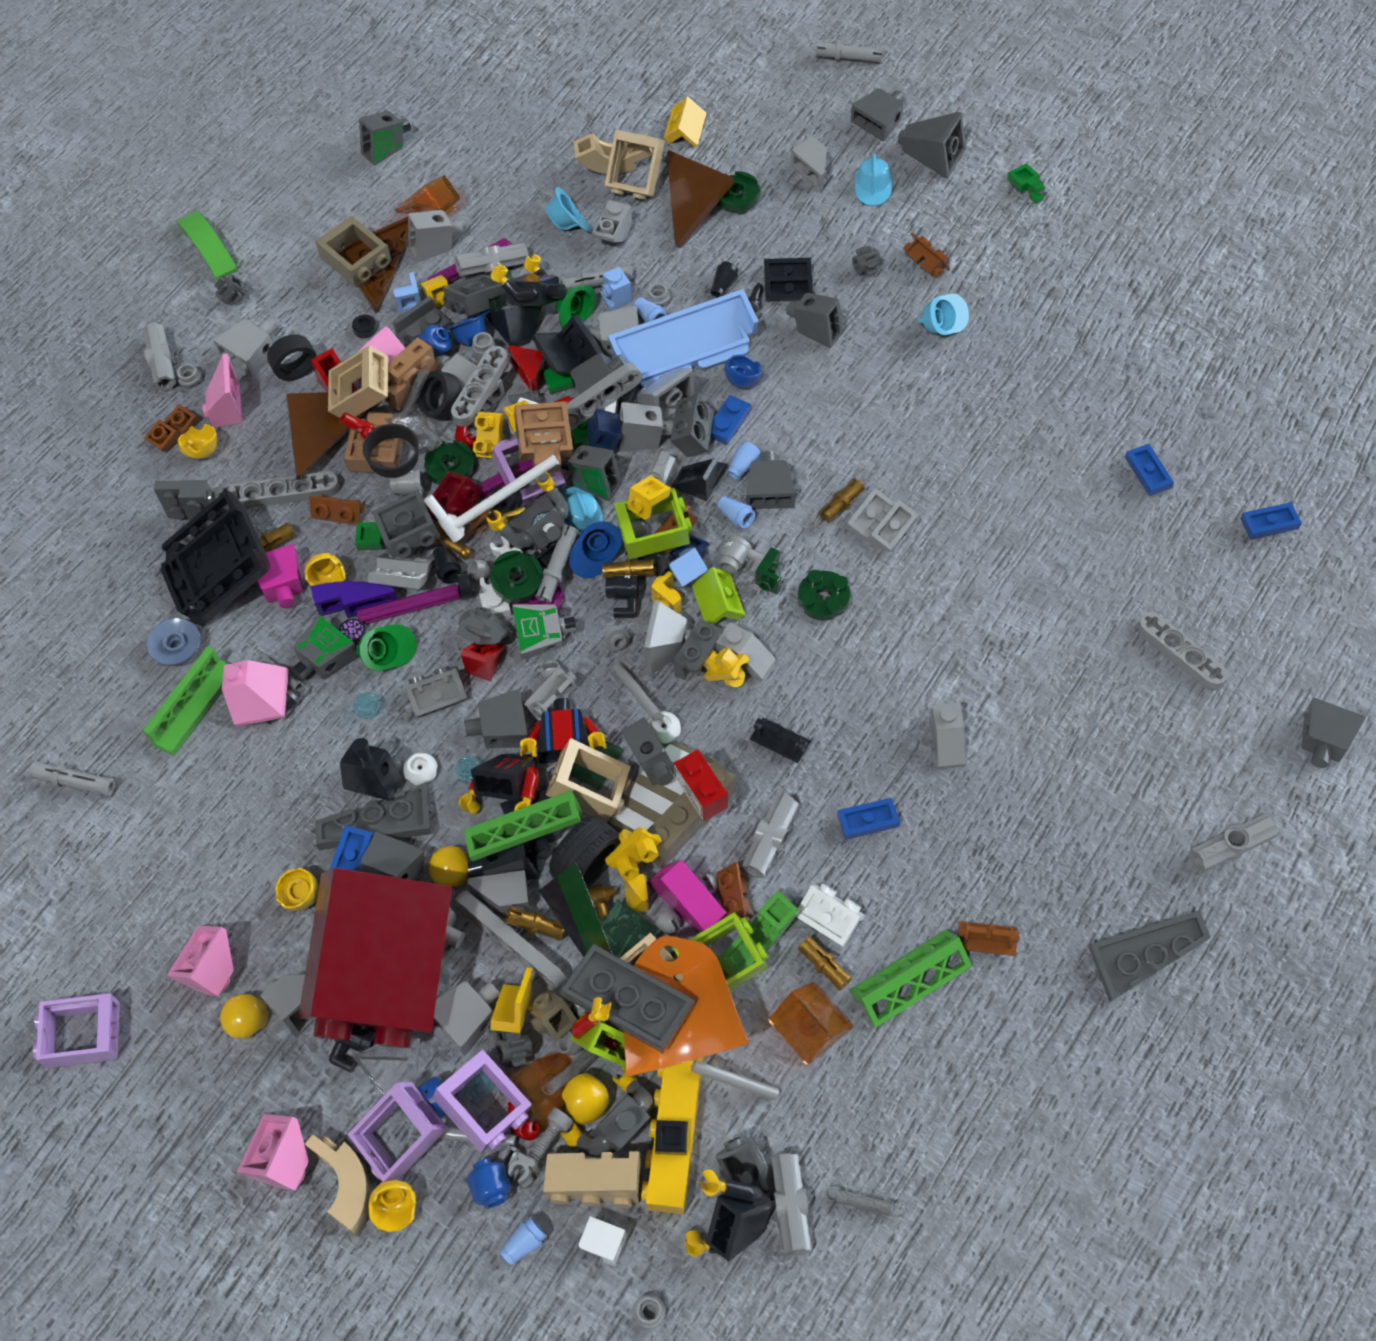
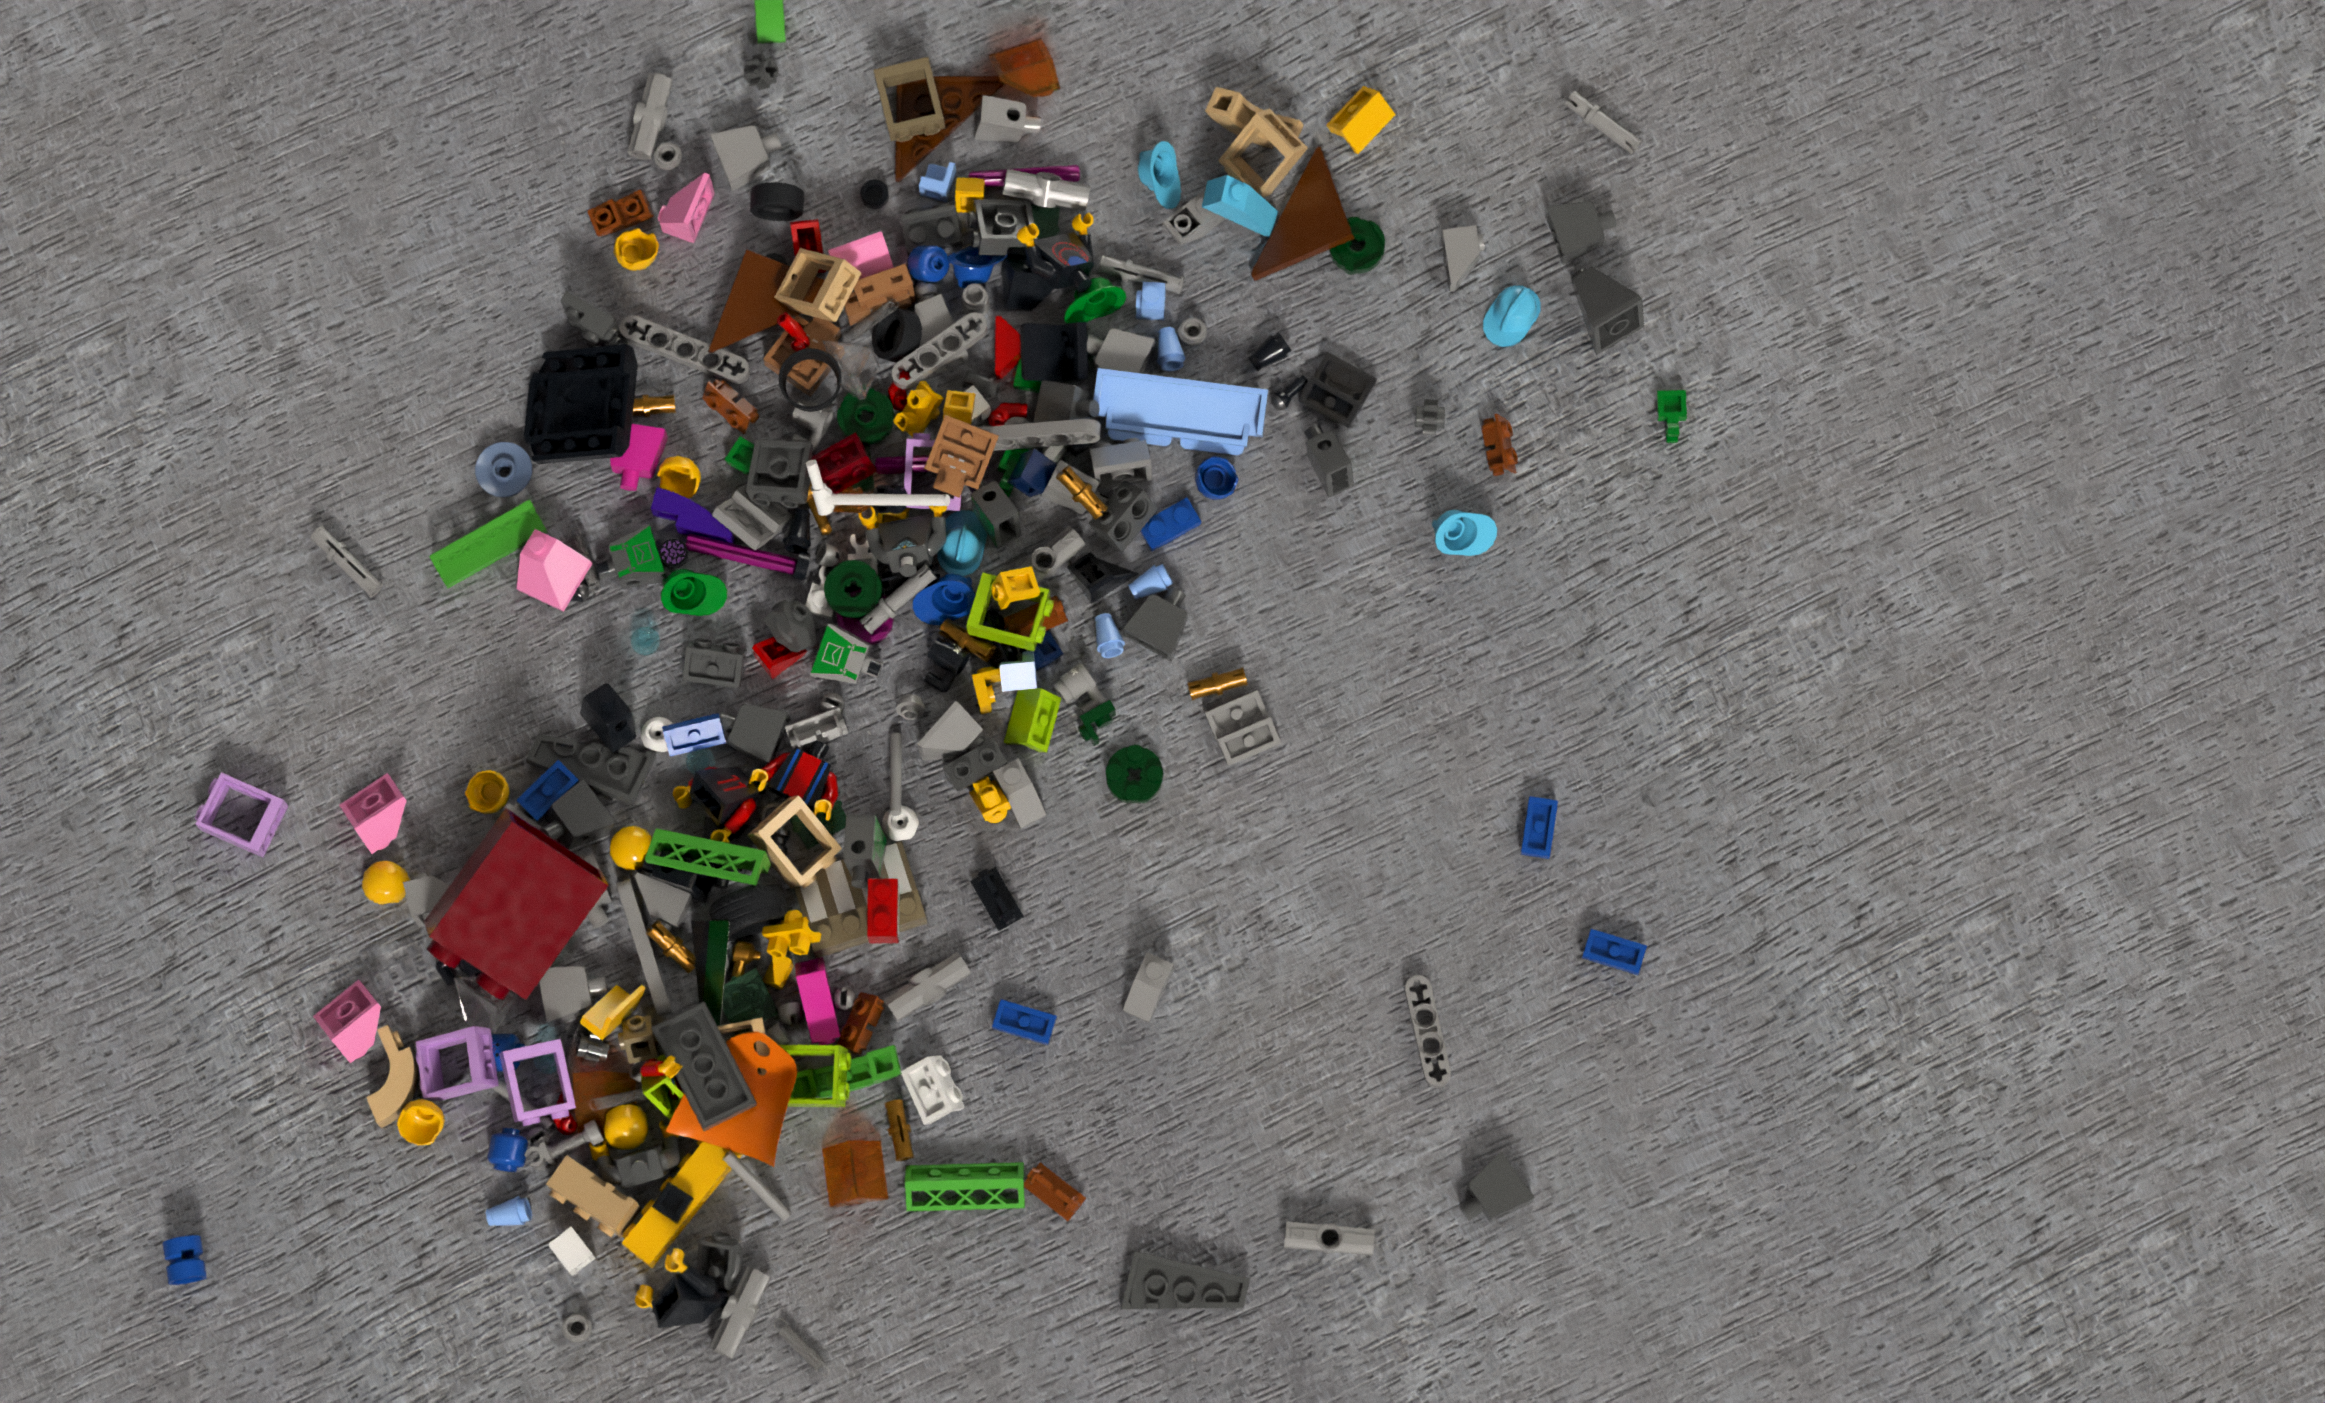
camera: 30 degrees right, 15 degrees up
none -> plate [662,713,726,757]
none -> pearl gold pin [1056,465,1108,520]
none -> medium azure slope [1202,175,1278,238]

